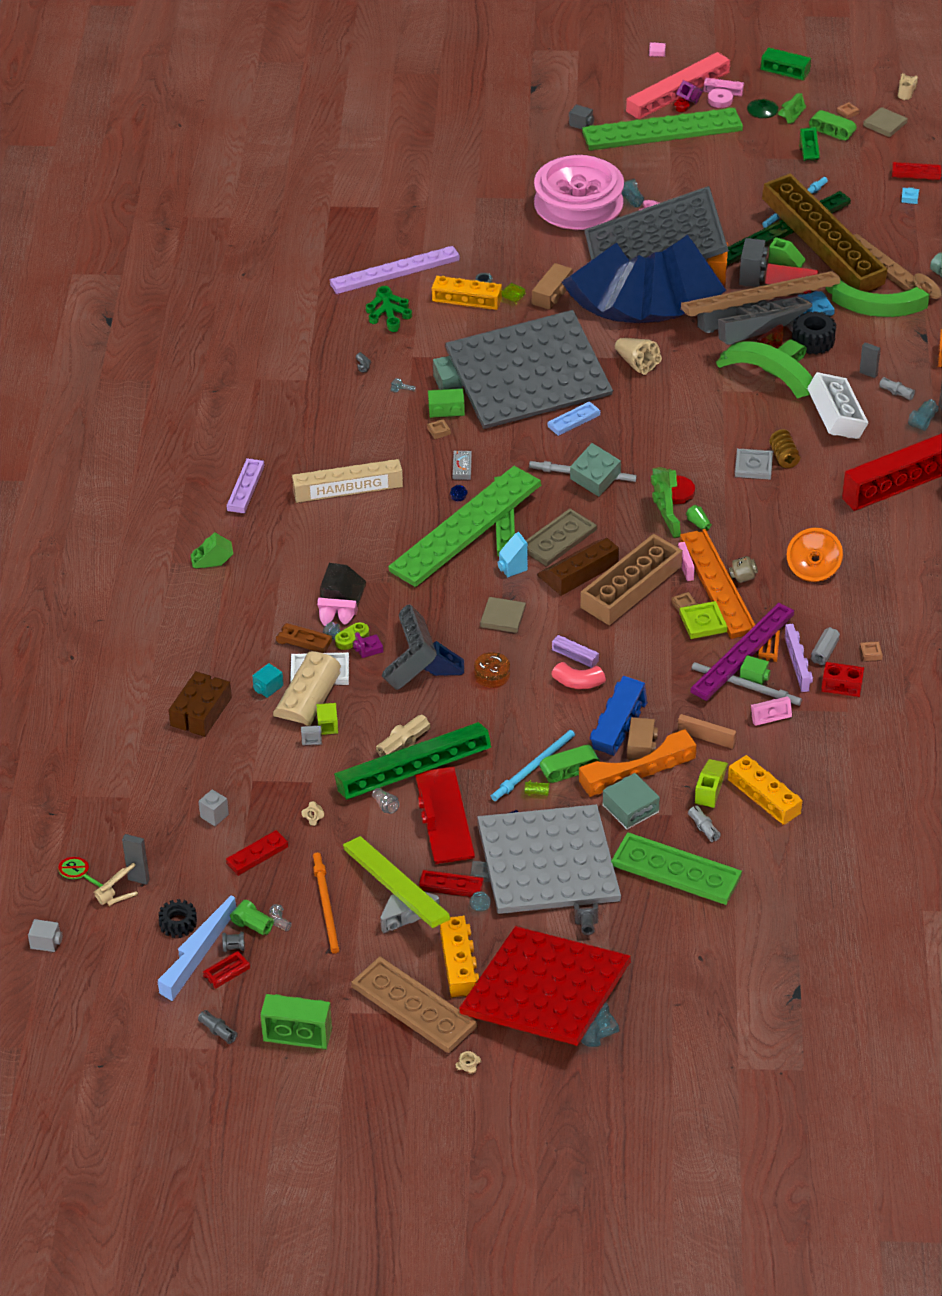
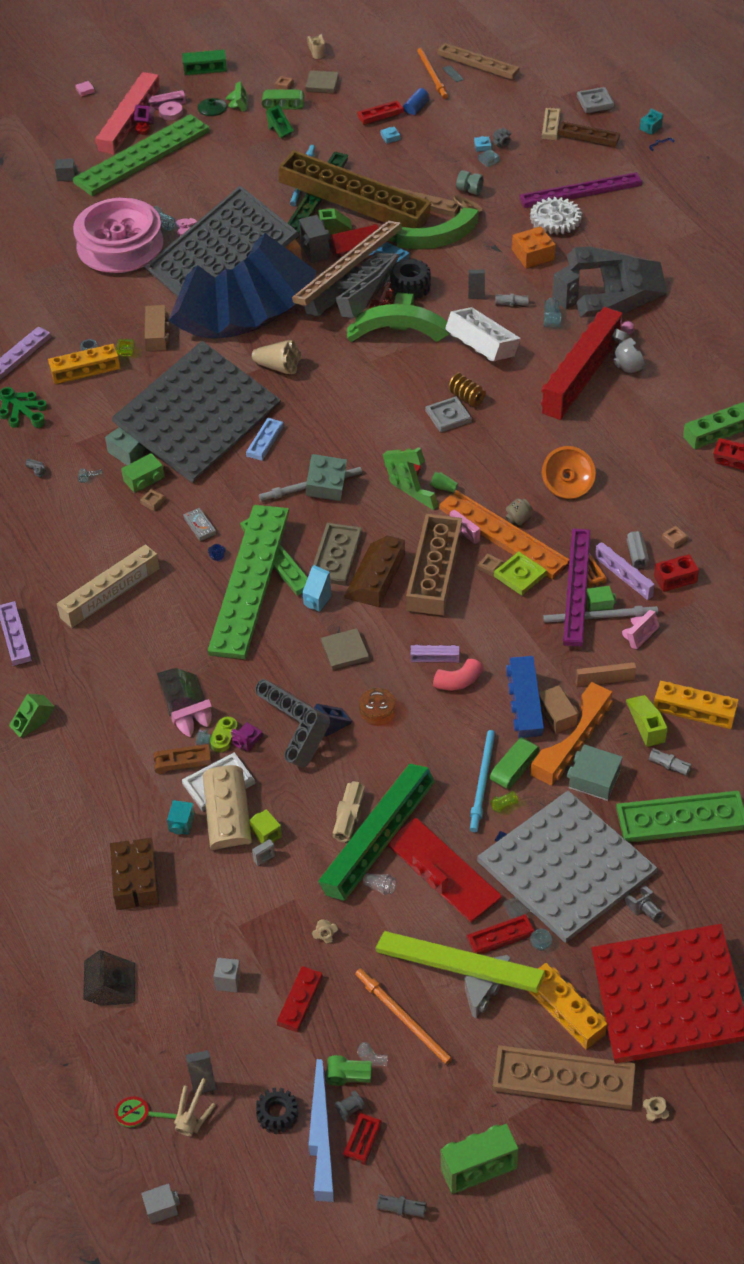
camera: 30 degrees left, 5 degrees up
none -> clear smoke slope [83,950,135,1006]

